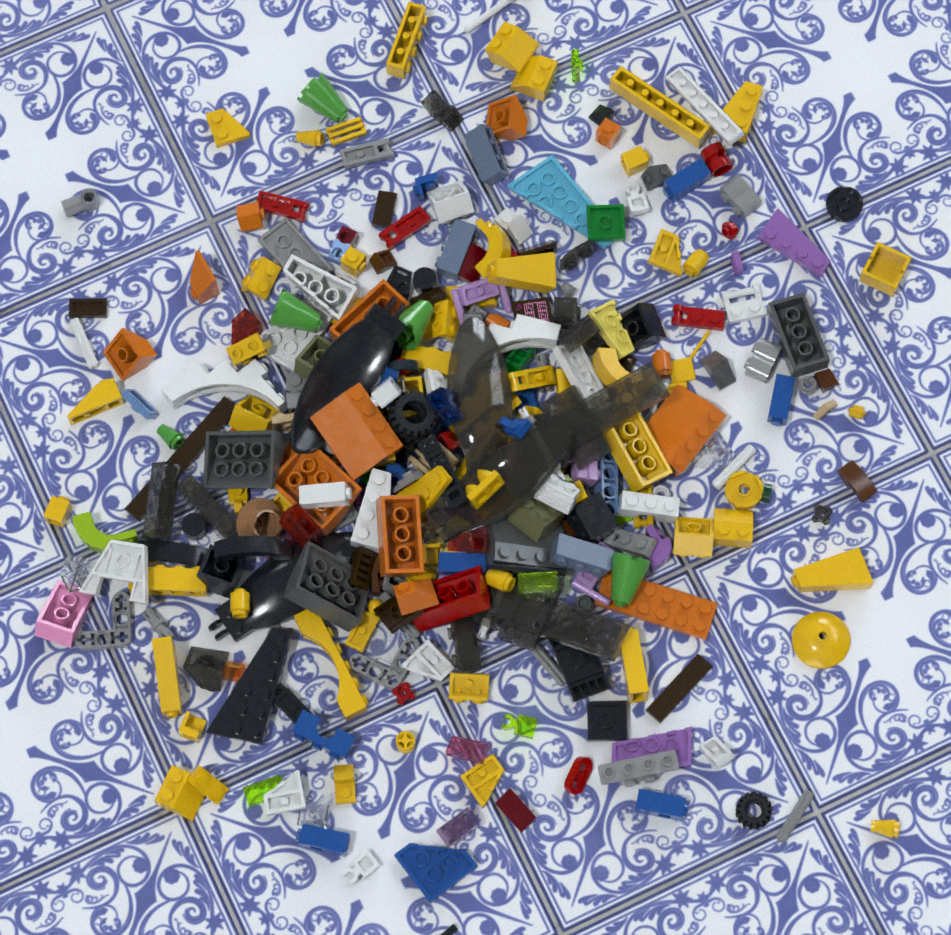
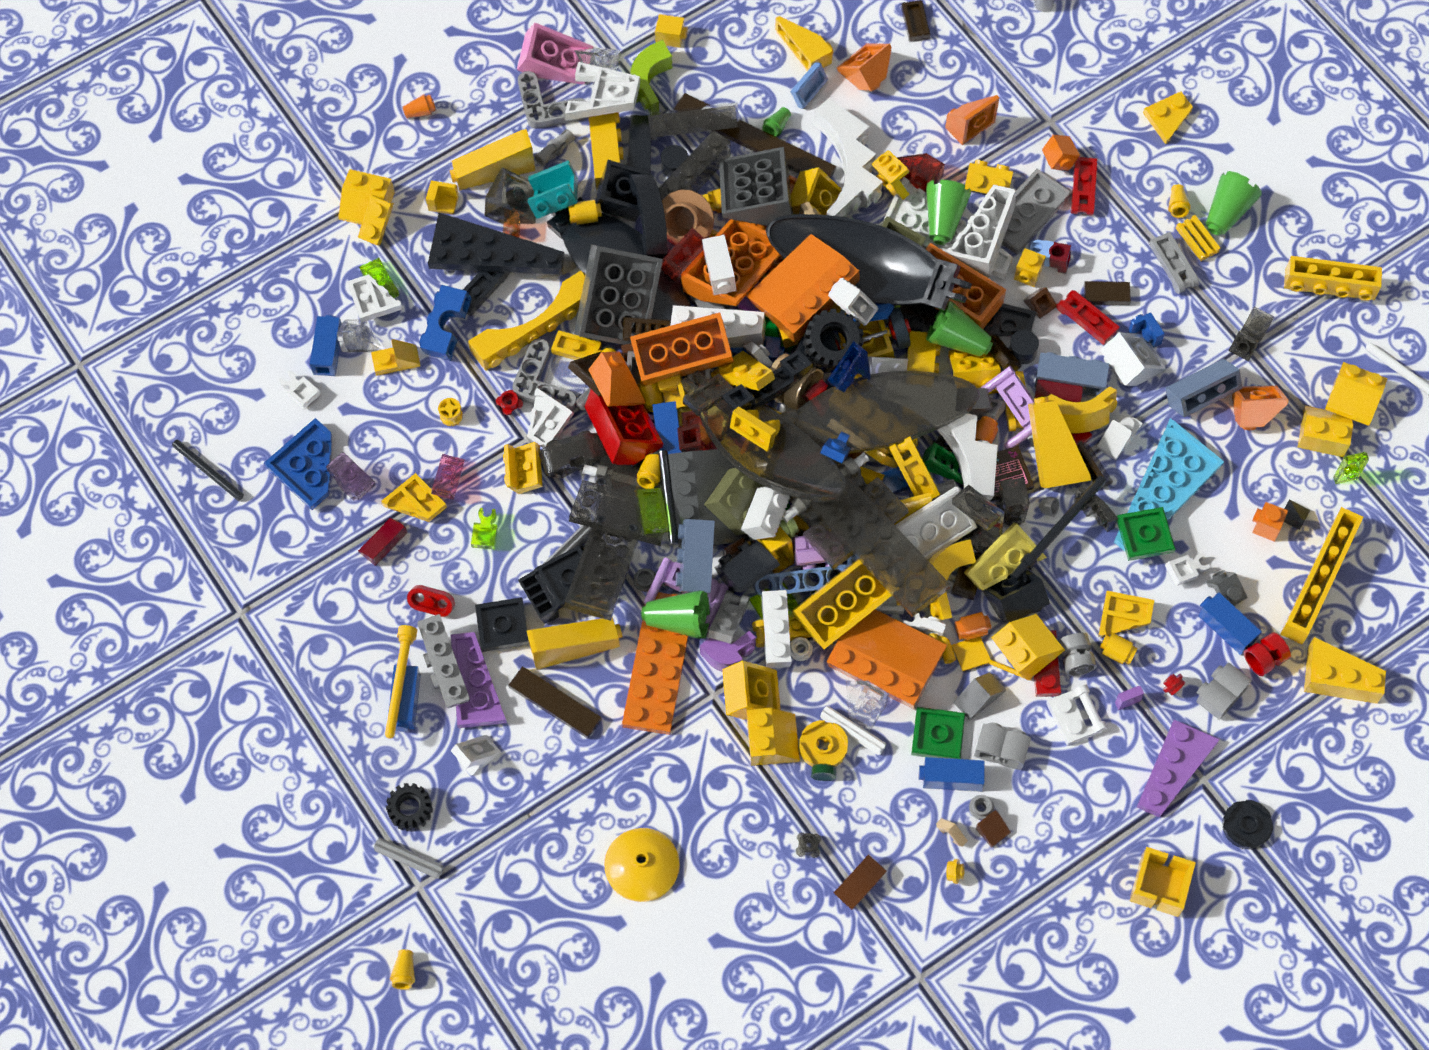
camera: 80 degrees right, 5 degrees down
white axle [69,318,99,369] -> none
yellow brick [620,145,650,177] -> none
white tile [665,66,744,146] -> none
dark grey brick [767,292,830,377] -> none
yellow slope [790,547,873,593] -> none
none -> yellow piece [385,625,418,739]
none -> orange cone [402,94,436,118]
none -> teal panel [528,160,578,219]
none -> green tile [911,707,965,759]
none -> yellow slope [991,614,1065,681]
none -> black bar [1010,475,1106,581]
none -> light grey wheel [1059,633,1097,676]

